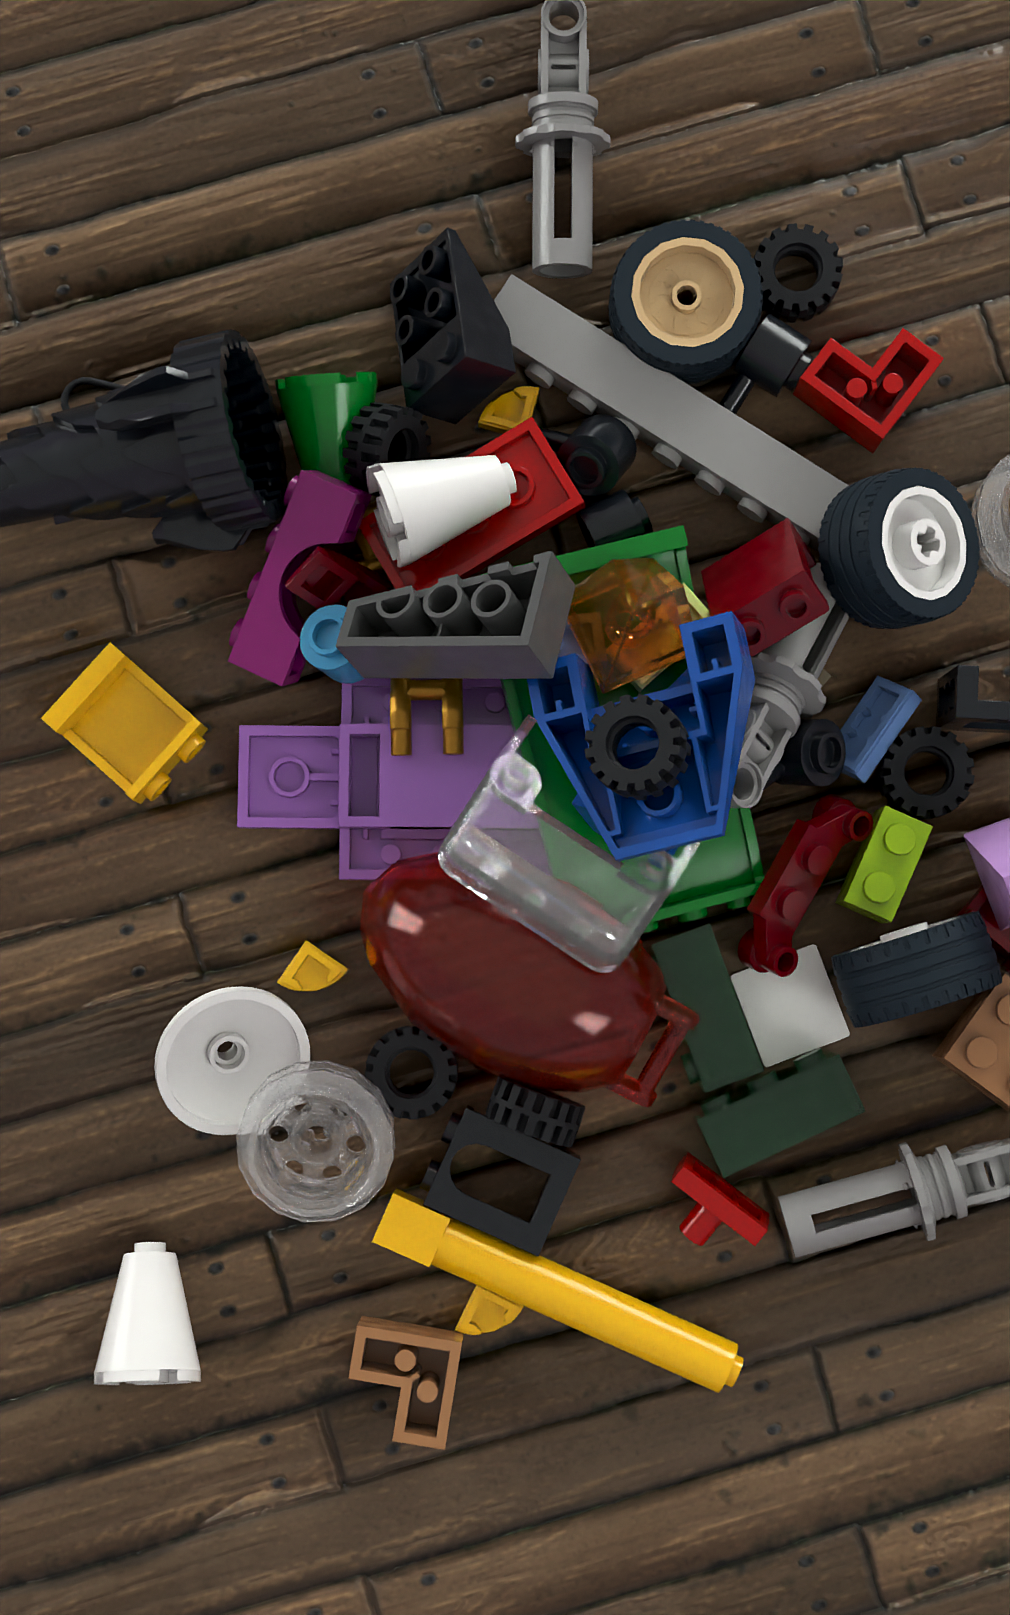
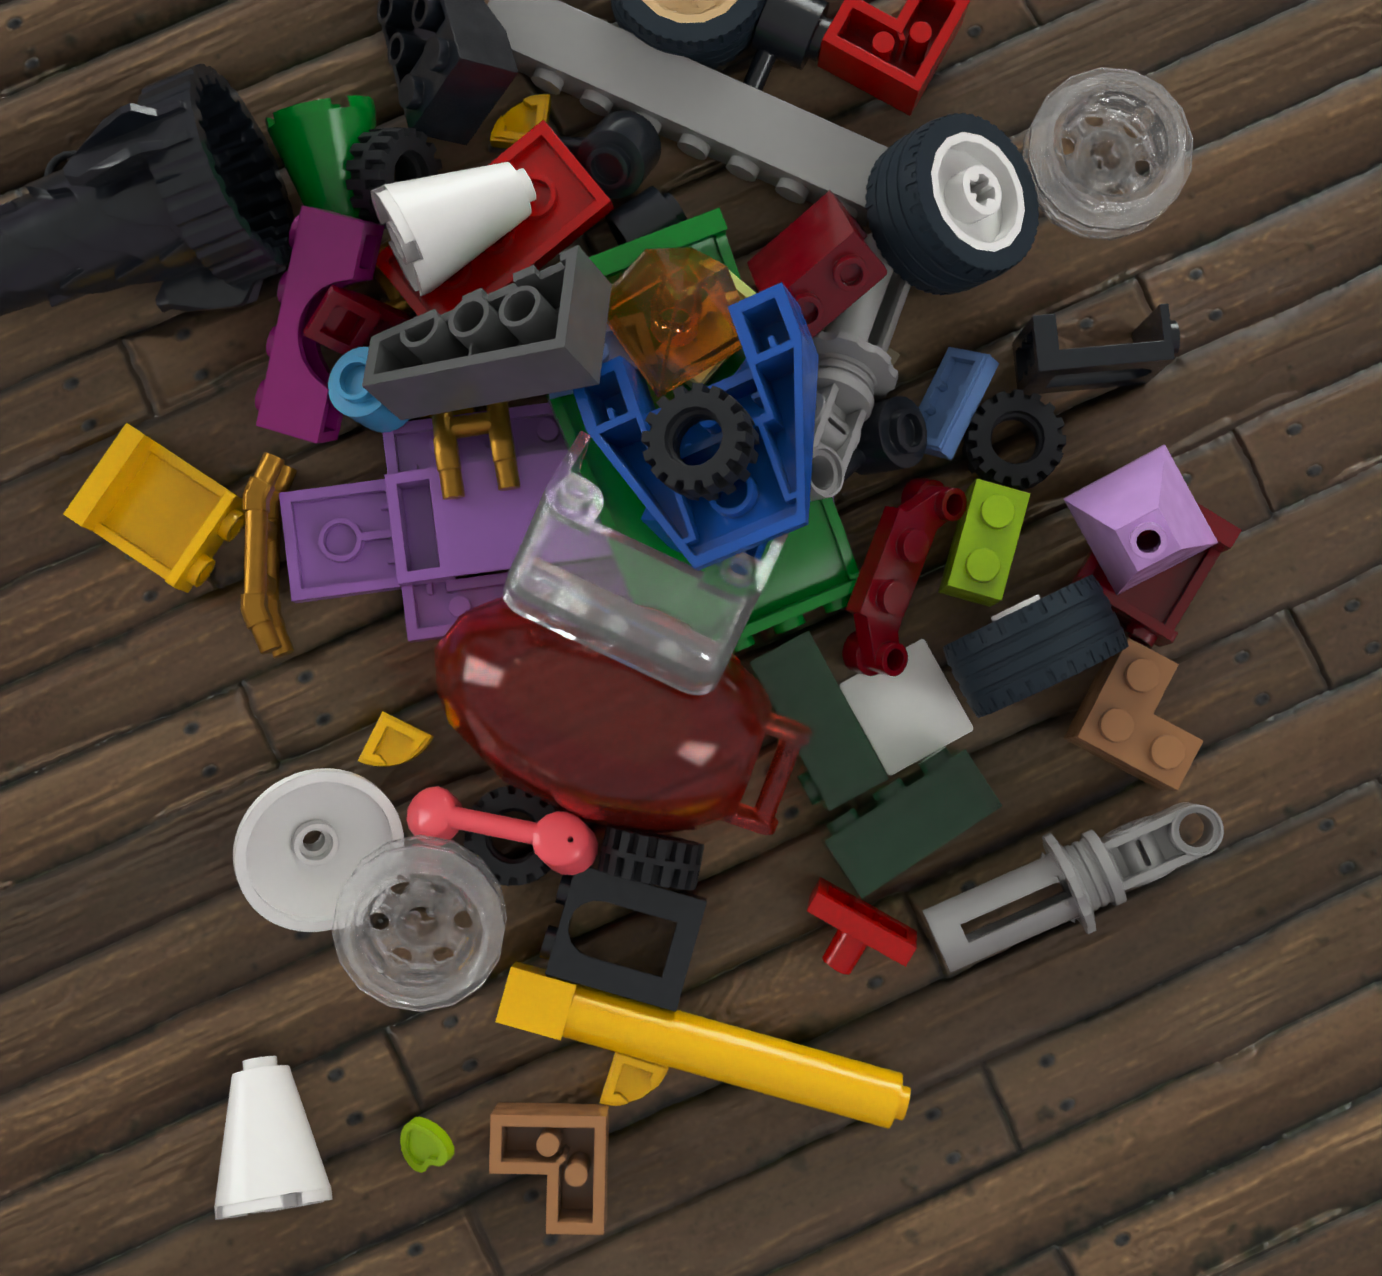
camera: 15 degrees left, 0 degrees up
none -> pearl gold piece [241,452,297,659]
none -> lime piece [400,1116,455,1173]
none -> coral piece [406,786,598,875]

